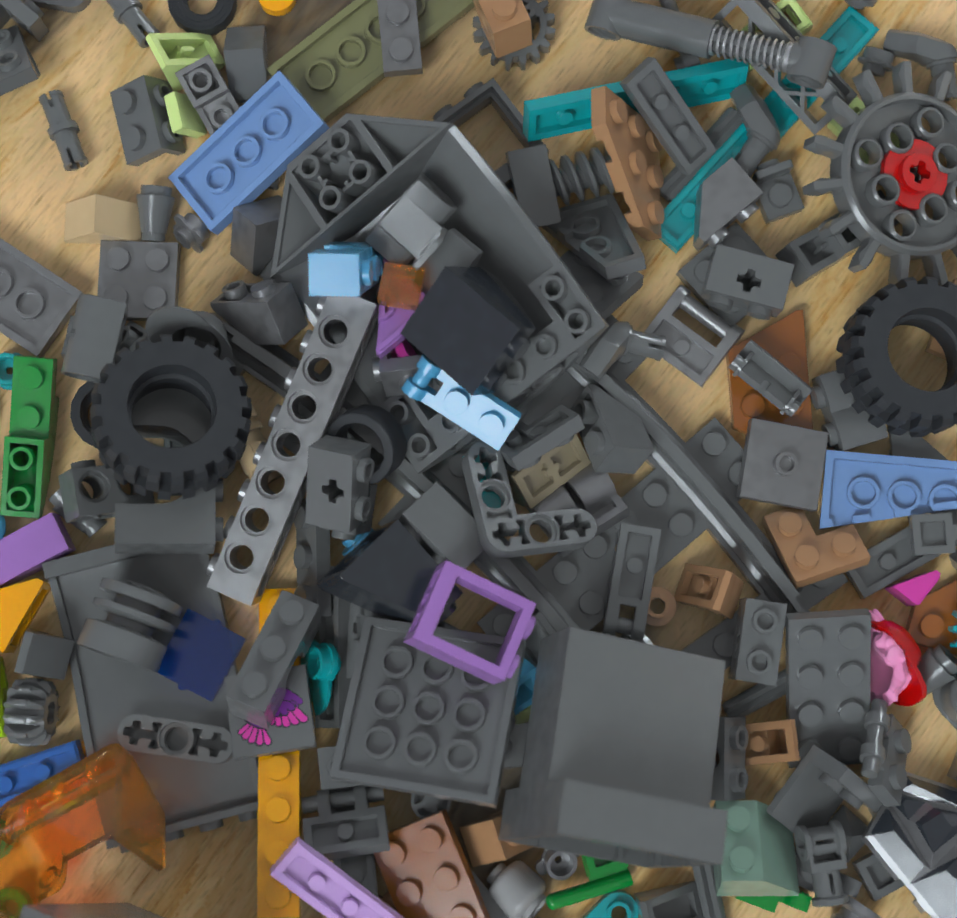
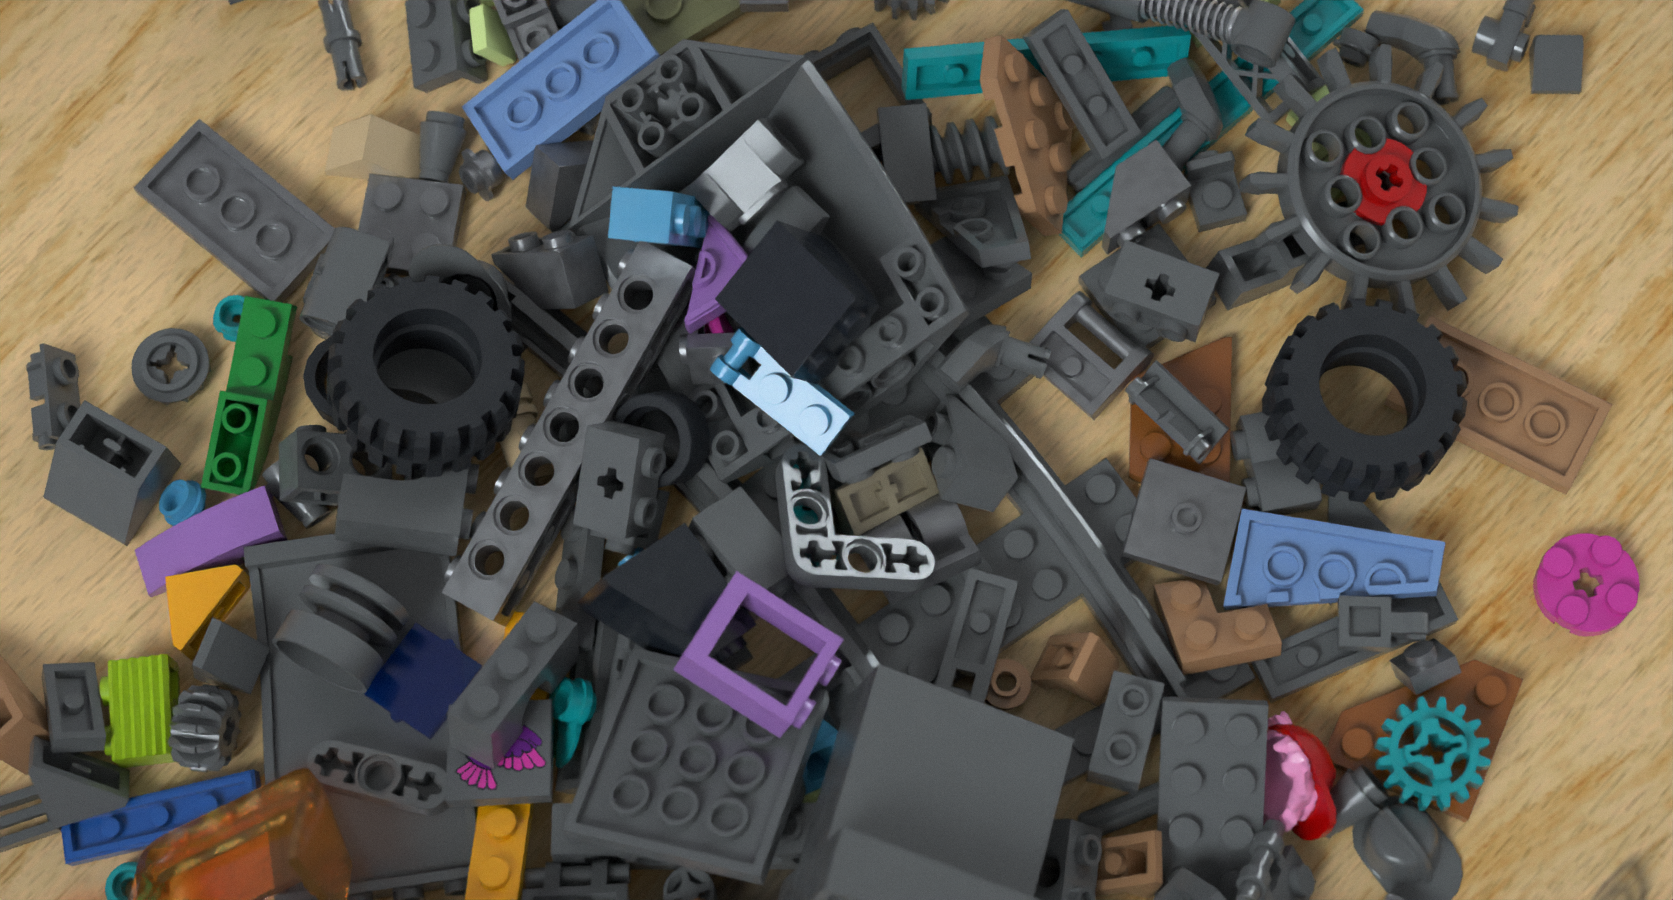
camera: 15 degrees right, 10 degrees down
clear orange tile [377,262,426,310] -> none
dark pink slope [885,570,941,606] -> none

